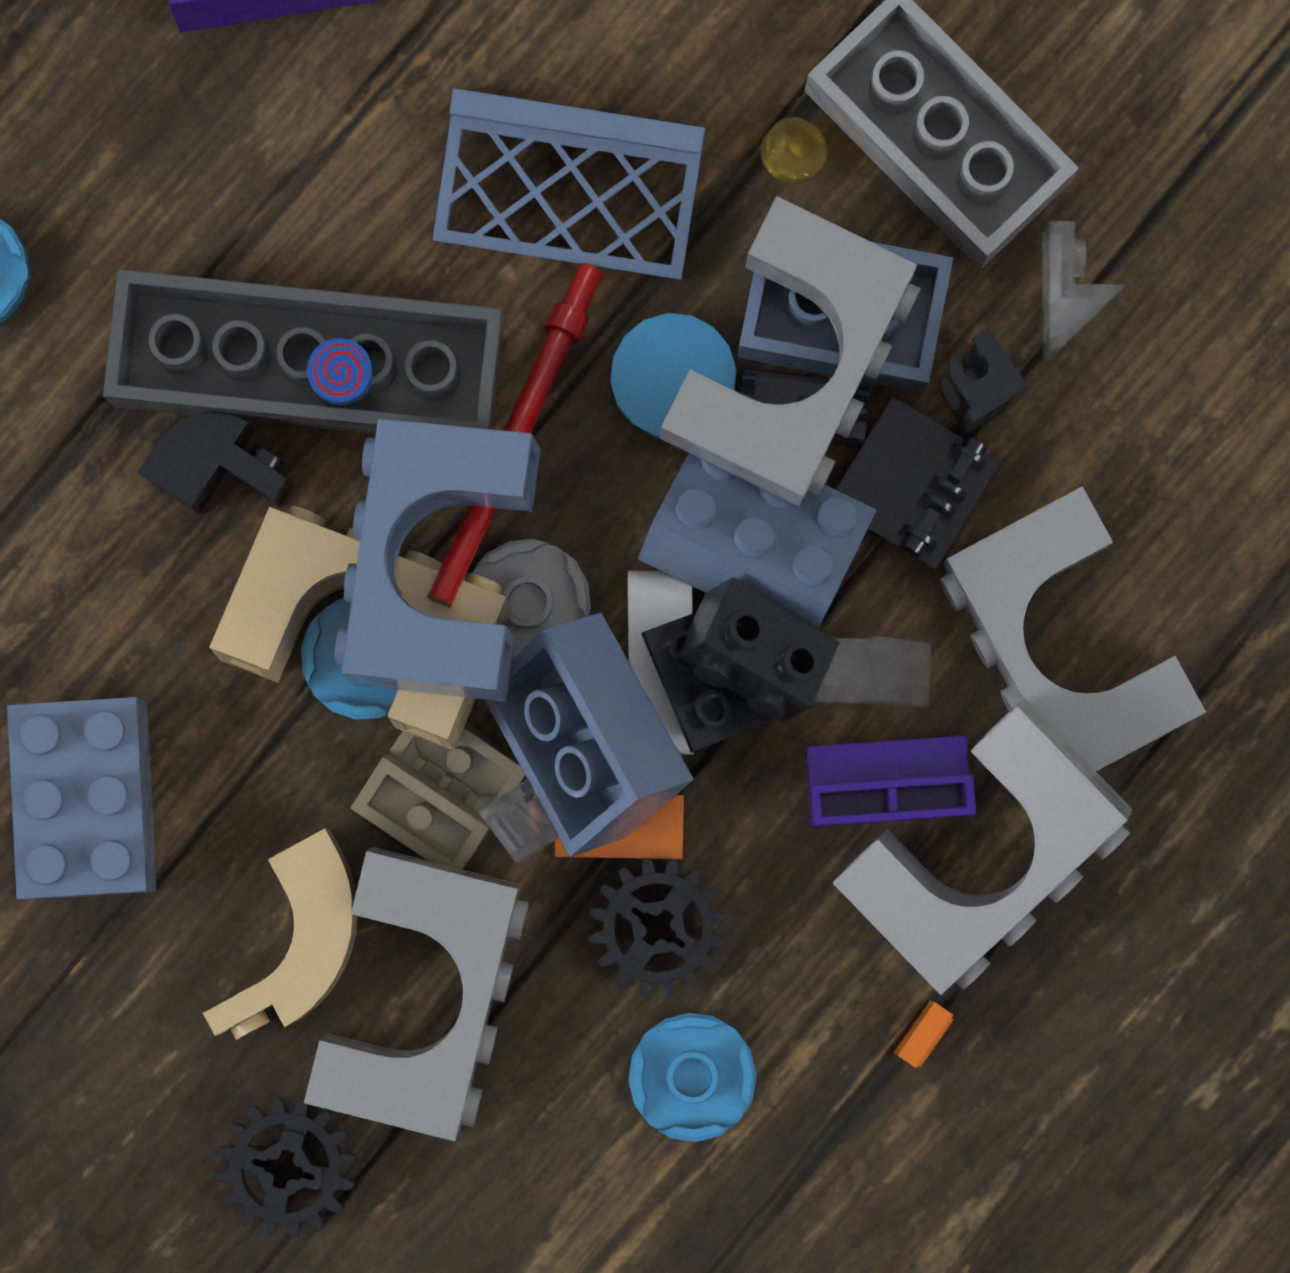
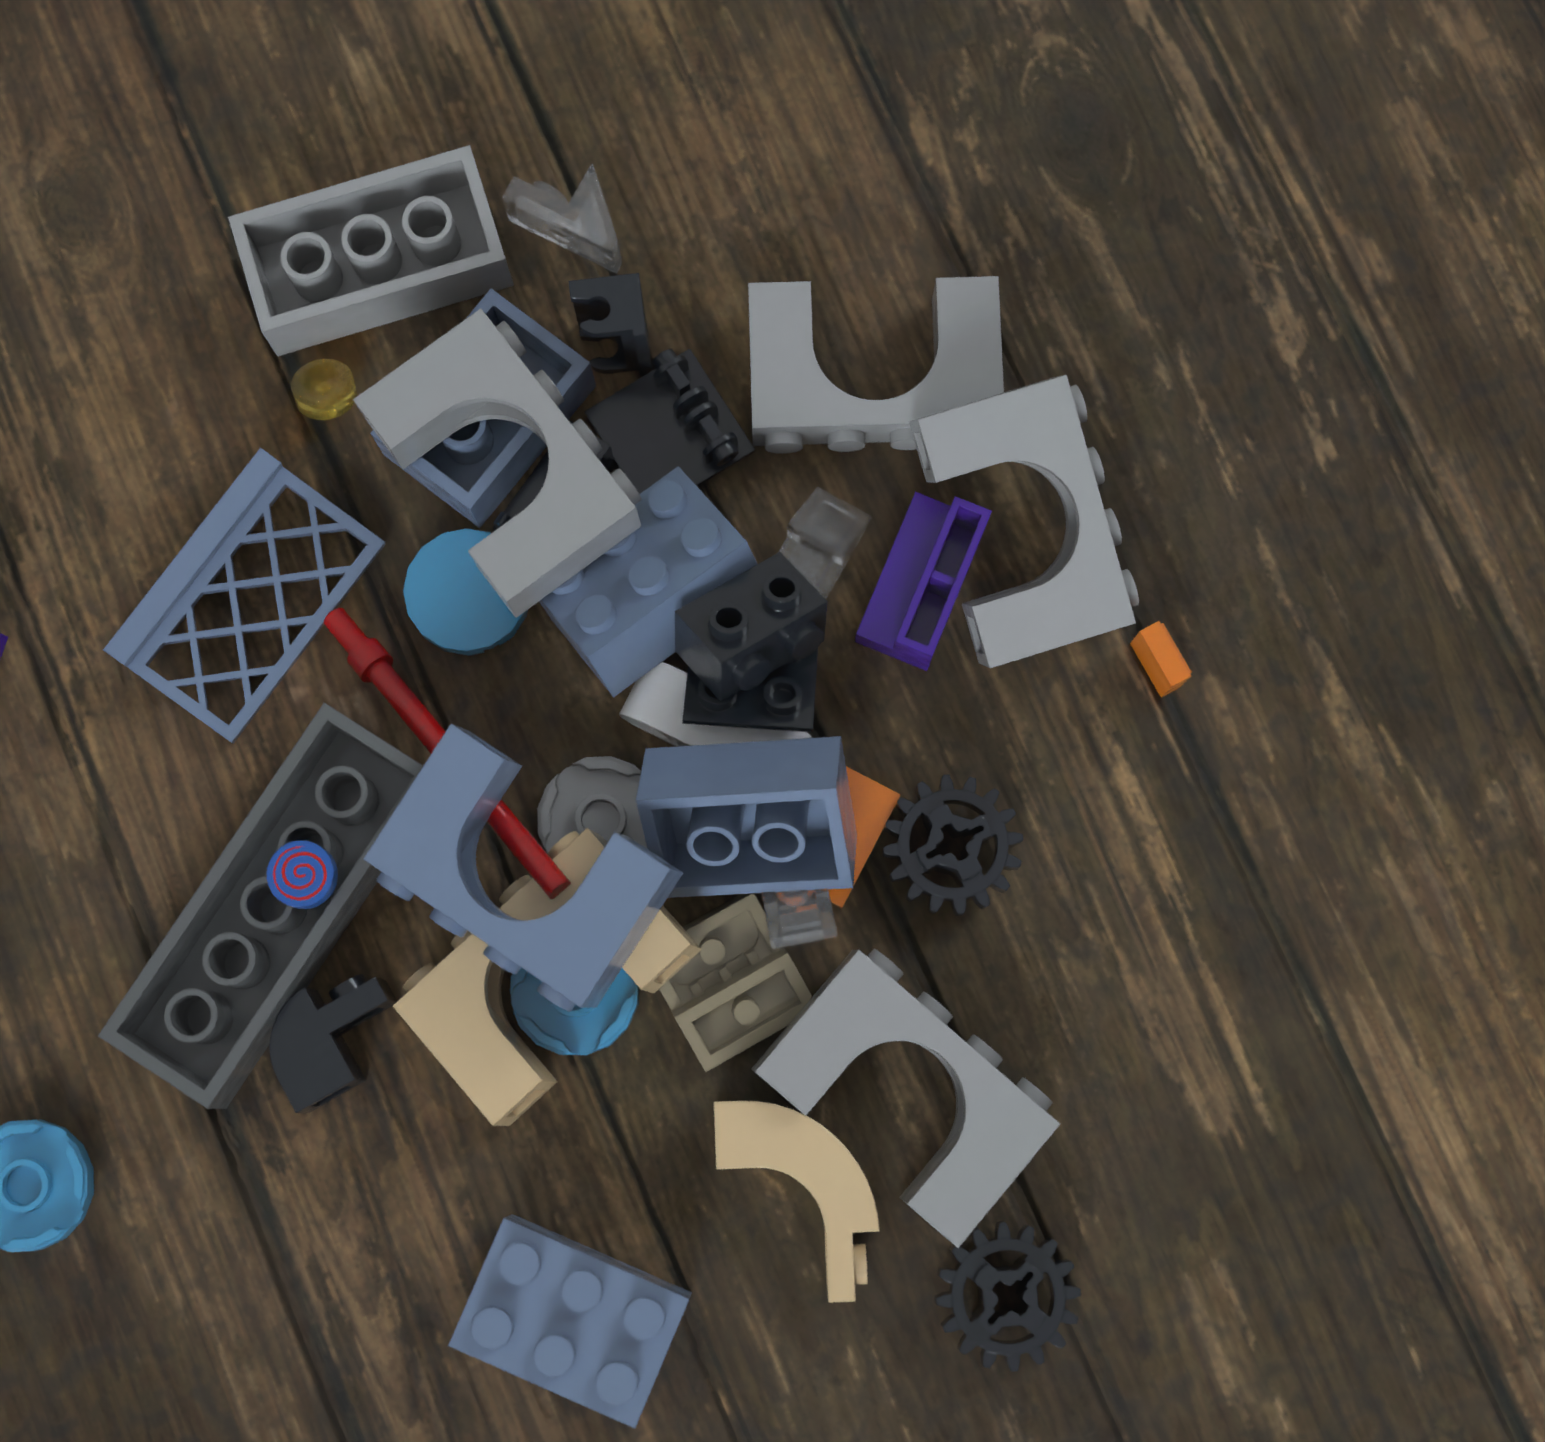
camera: 65 degrees left, 5 degrees down
dark azure tile [628,1012,757,1142] -> none

